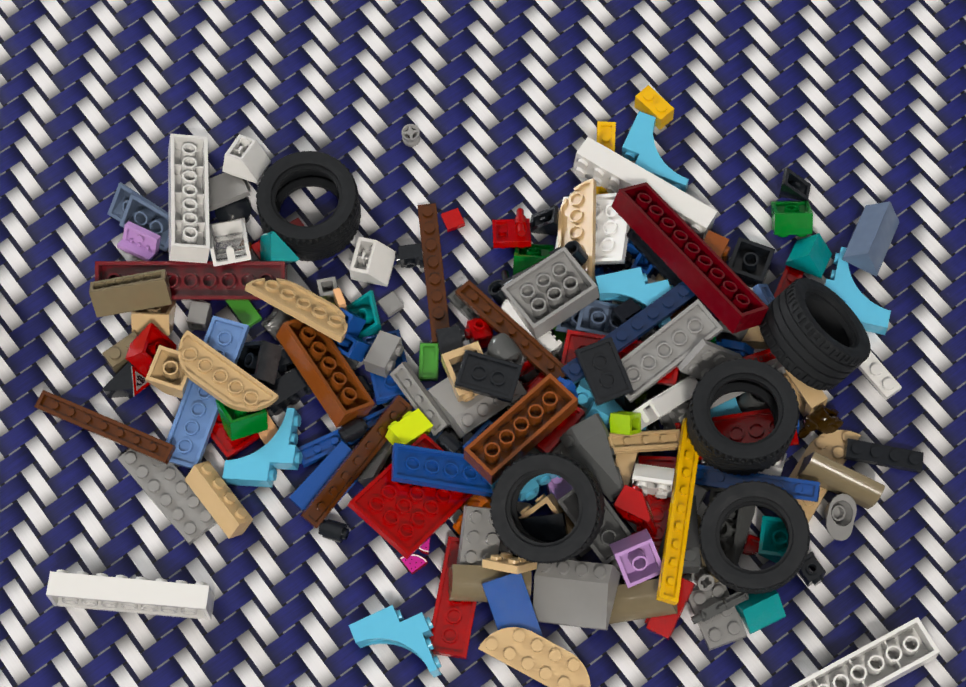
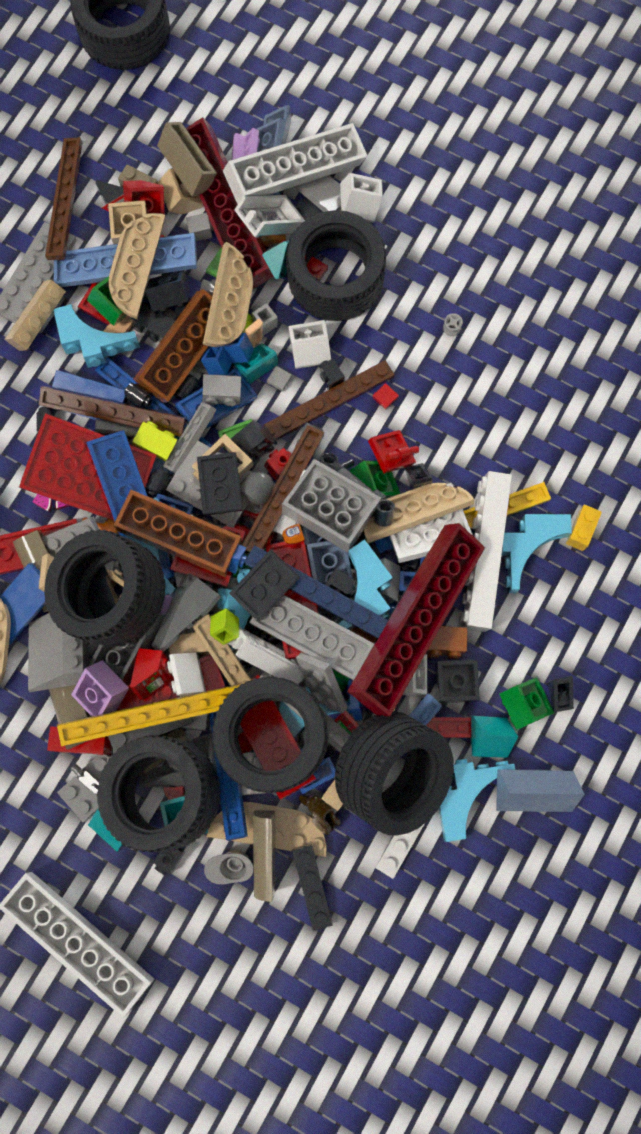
camera: 65 degrees right, 10 degrees up
none -> orange tile [282,524,305,544]

